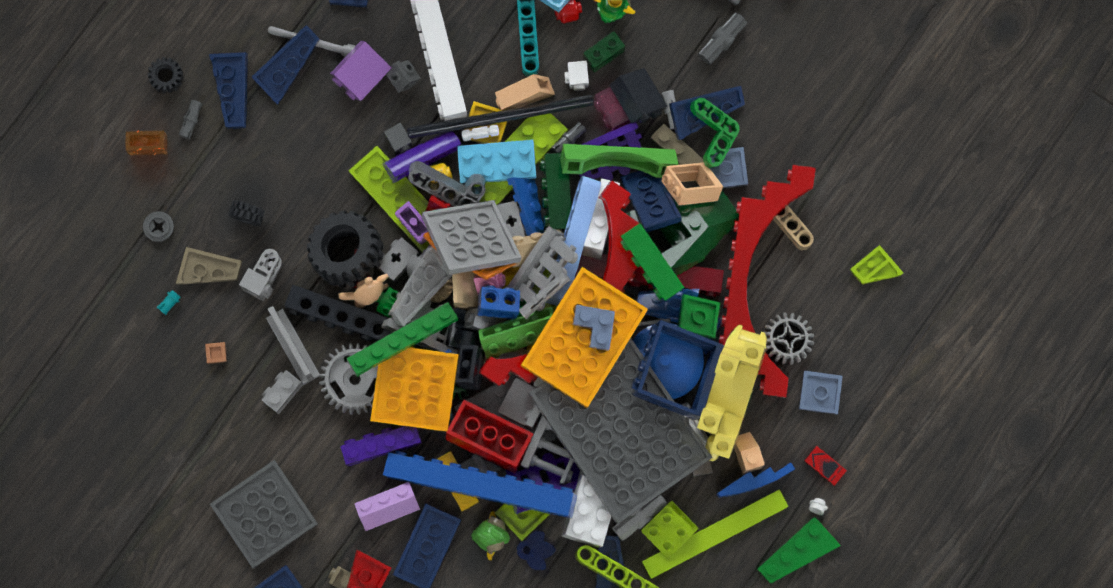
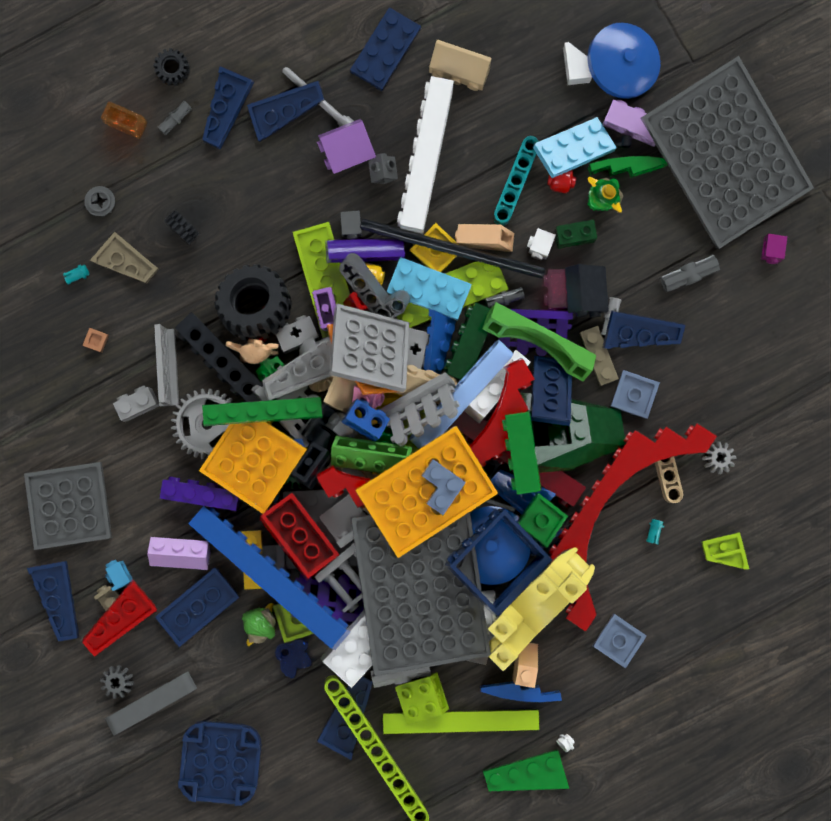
camera: 30 degrees right, 5 degrees up
light grey brick [239,249,283,302] -> none
white axle [462,125,499,141] -> none
light grey pin [519,271,570,319] -> none
light nougat window [661,162,723,205] -> none
green beam [690,98,740,168] -> none
light grey gear [764,313,814,365] -> none
red tile [804,446,847,486] -> none
none -> dark azure brick [106,560,133,591]
none -> teal pin [646,519,664,544]
none -> light grey gear [702,442,736,474]

